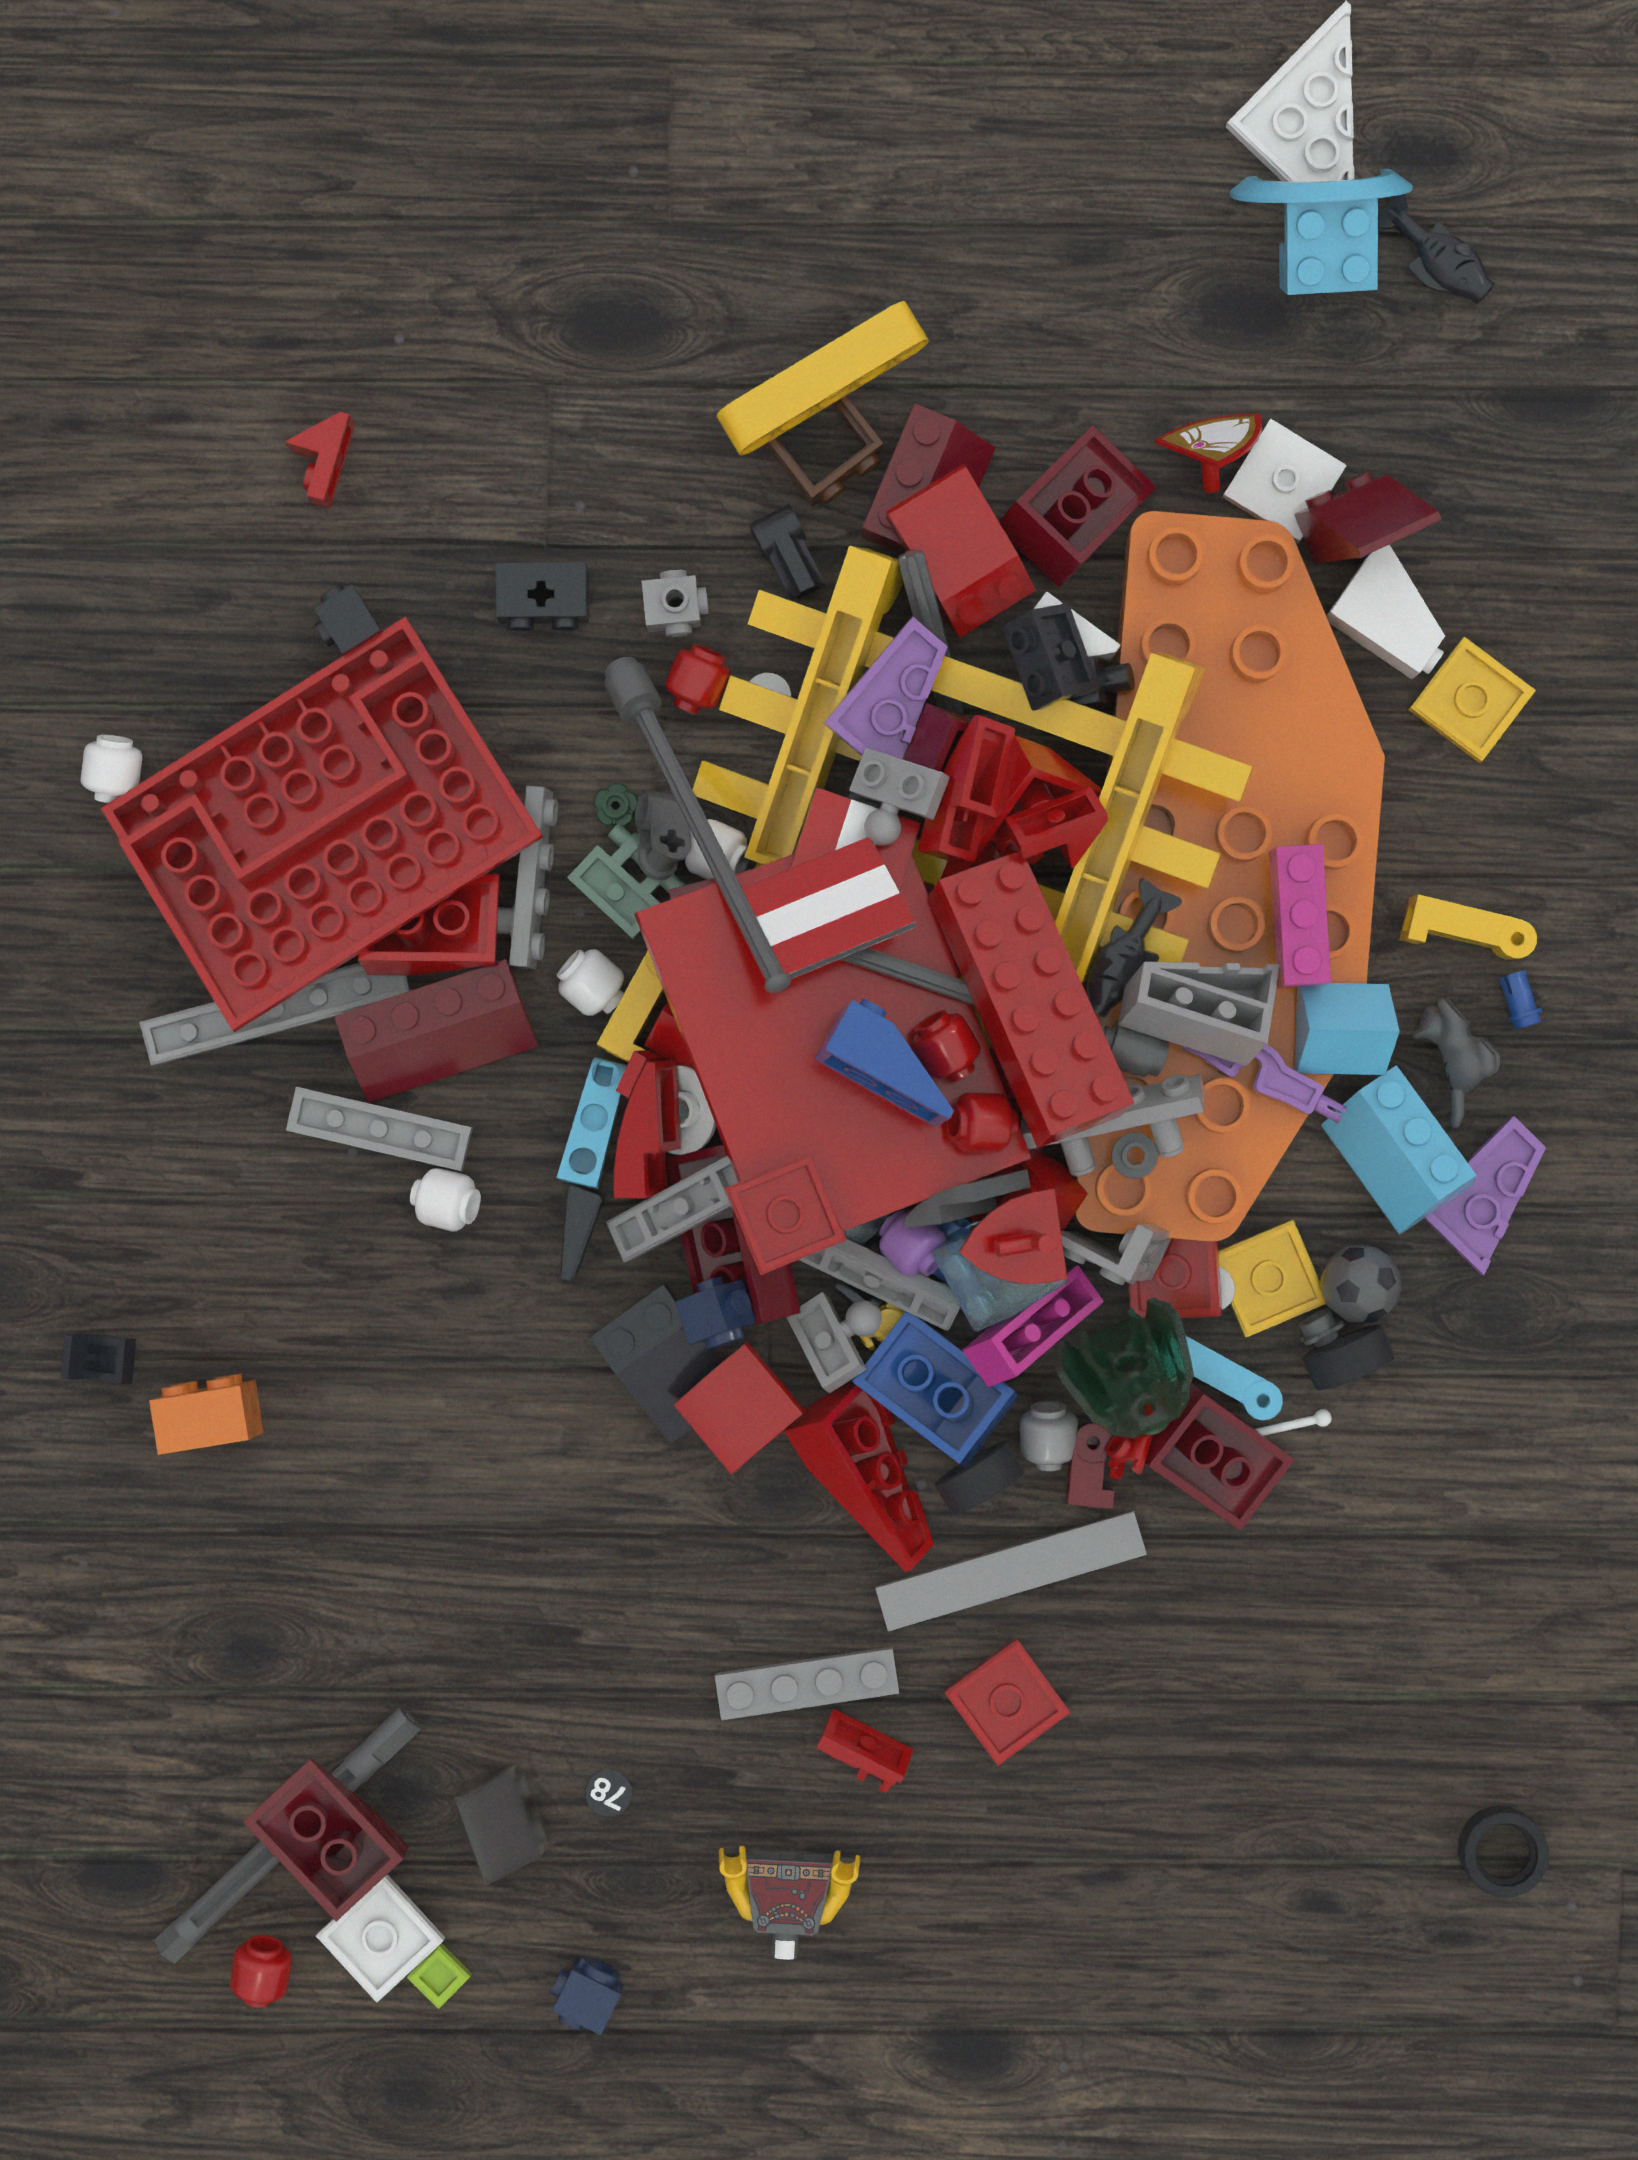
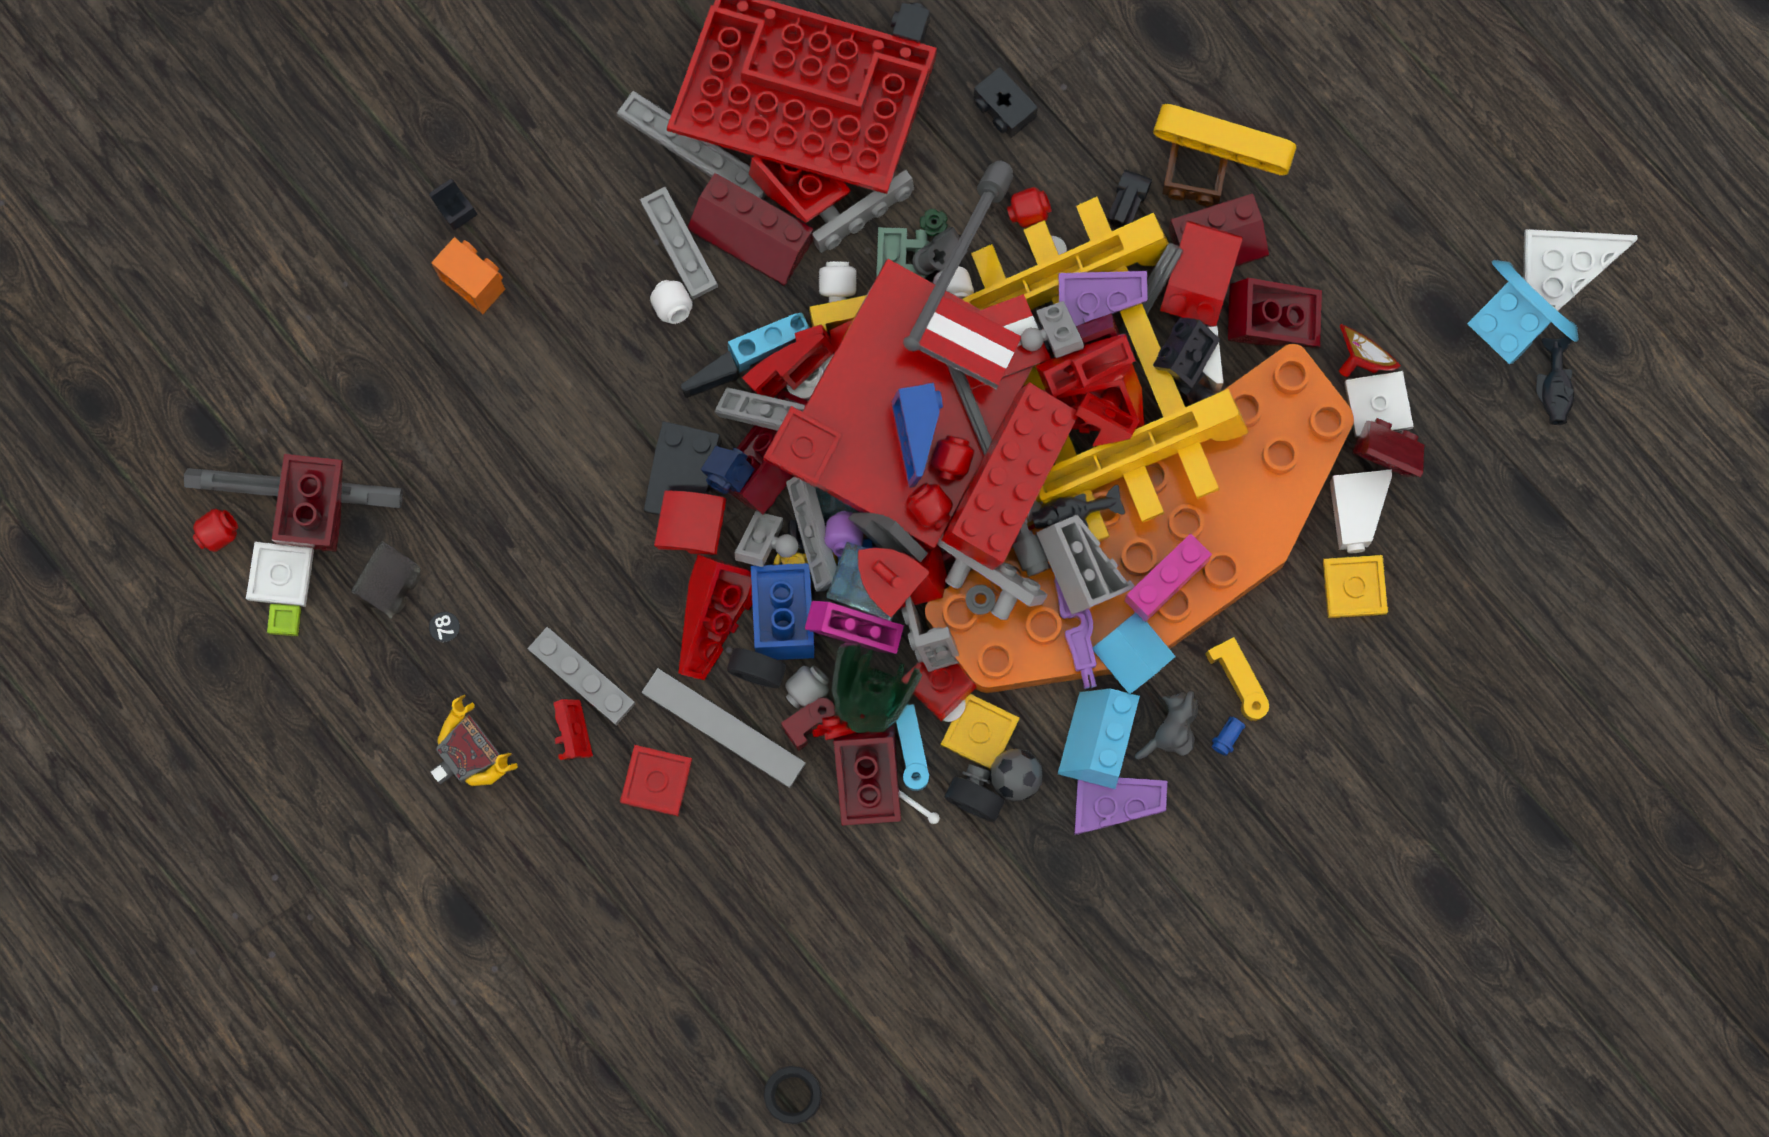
camera: 50 degrees right, 10 degrees down
dark blue brick [550,1956,624,2035] -> none
light grey brick [641,570,709,637] -> none

